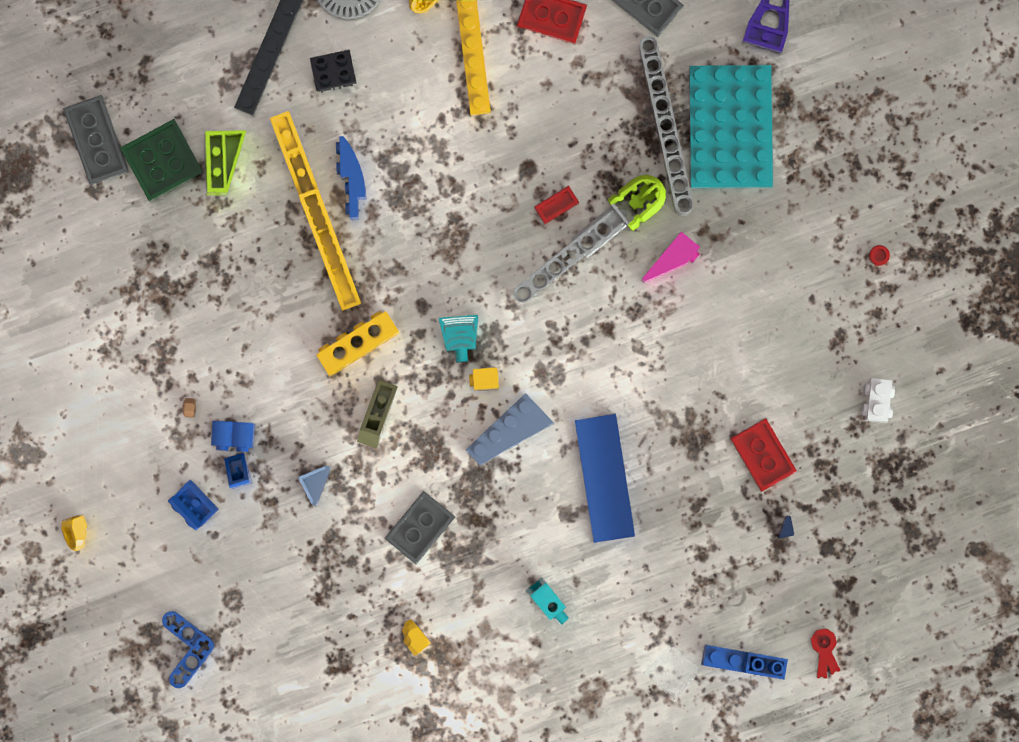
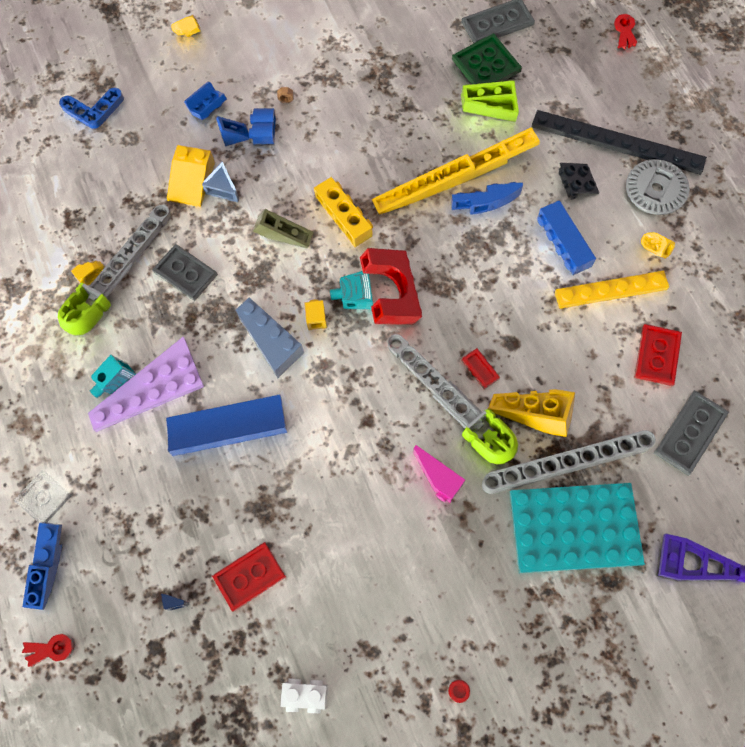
camera: 90 degrees right, 15 degrees down
none -> piece [58,205,171,336]
none -> lavender wing [88,336,204,432]
none -> yellow slope [167,145,215,207]
none -> red arch [360,248,422,325]
none -> yellow wedge [488,389,575,437]
none -> blue brick [537,200,596,275]

